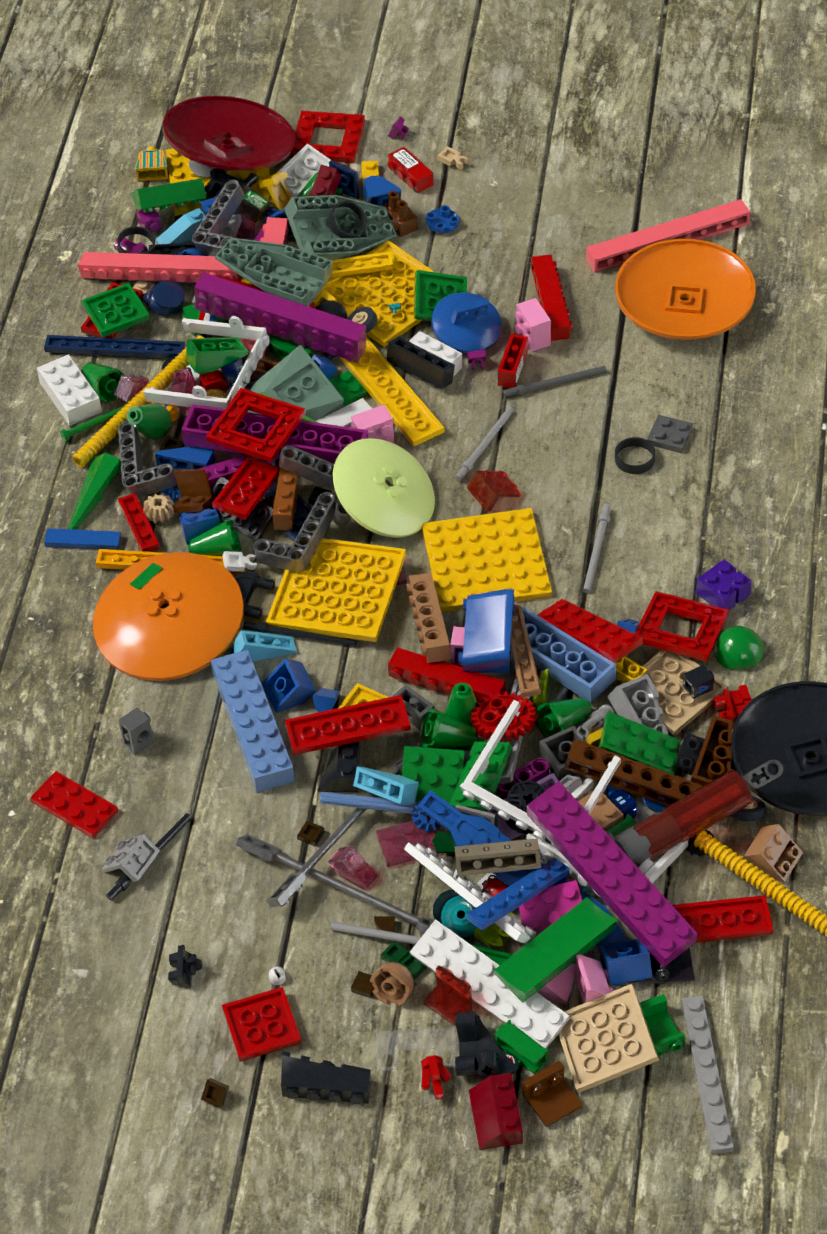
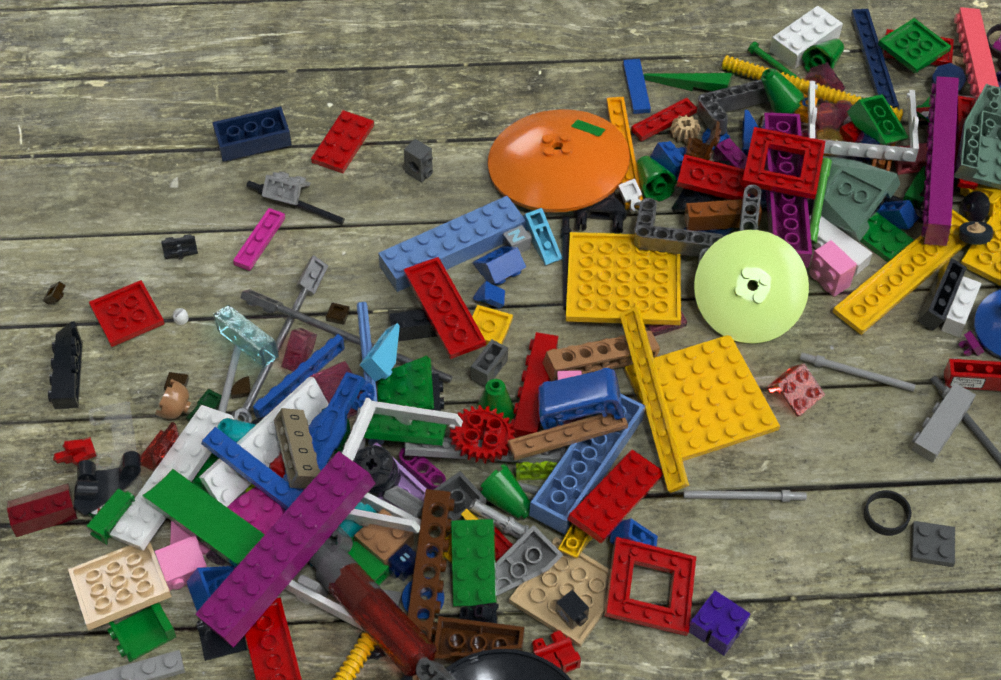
camera: 75 degrees right, 5 degrees up
green cone [420,709,478,748] -> none
reddish brown bracket [522,1061,582,1127] -> none
green cylinder [714,626,764,670] -> none
none -> dark blue brick [212,106,292,162]
none -> clear light blue brick [213,305,279,367]
none -> dark pink plate [233,208,285,271]
none -> blue plate [253,334,345,418]
none -> light grey brick [503,225,532,253]
none -> yellow plate [620,306,689,493]
none -> light grey brick [912,383,976,463]

